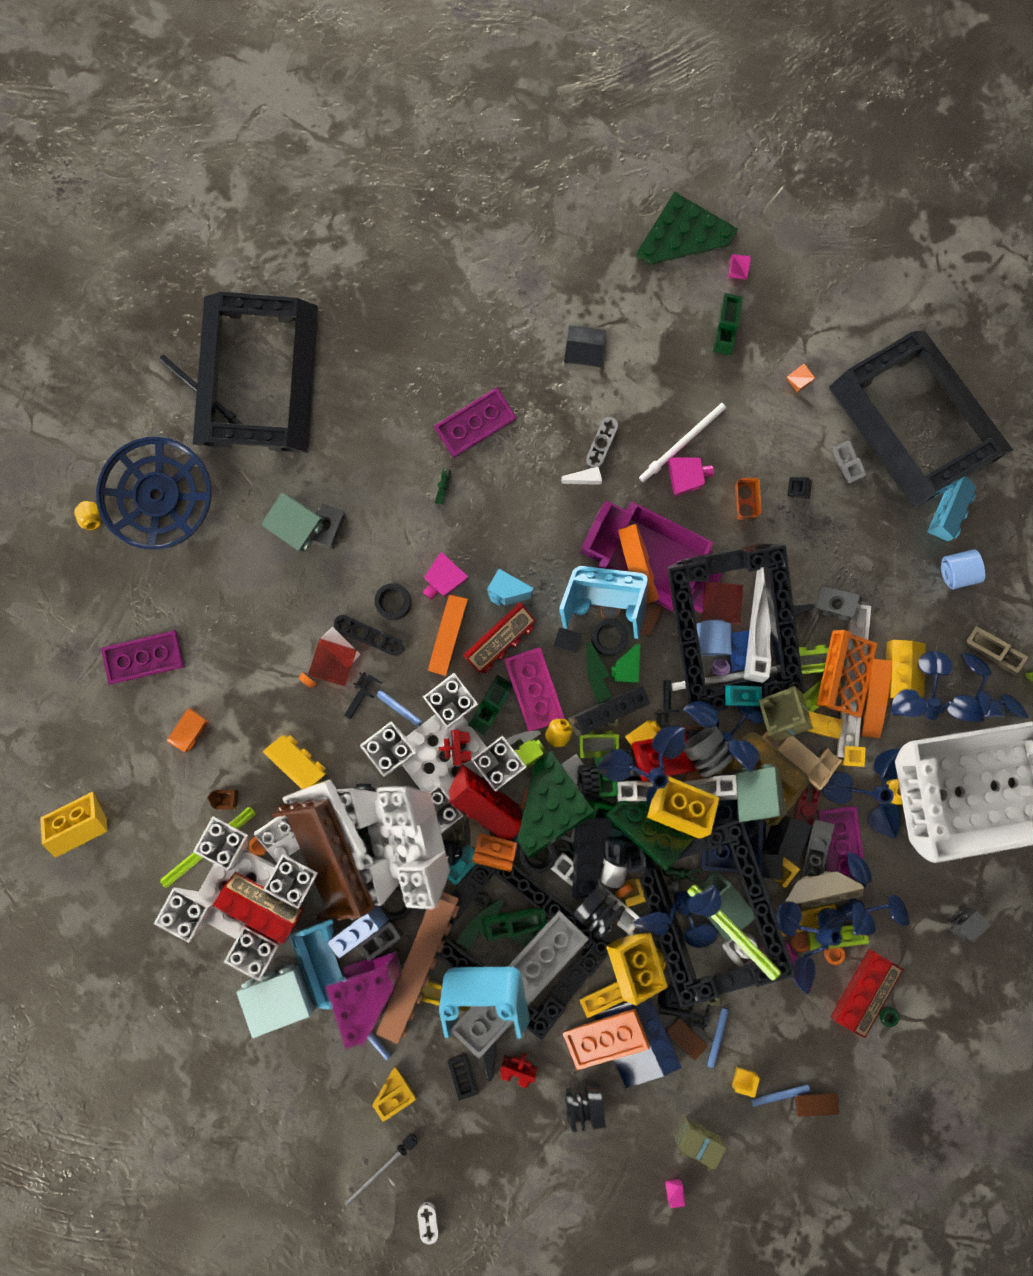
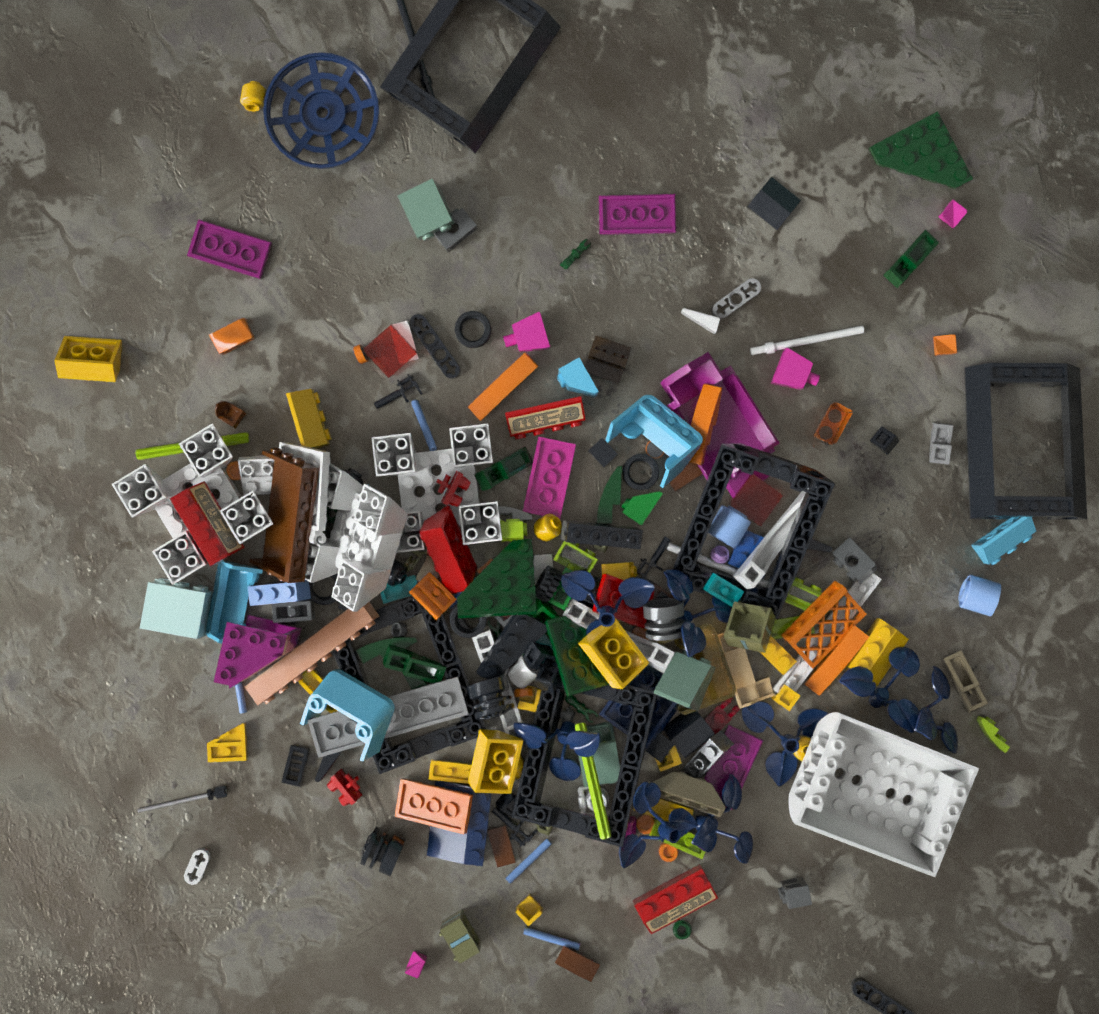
camera: 30 degrees right, 5 degrees up
none -> dark brown bracket [585,336,631,383]

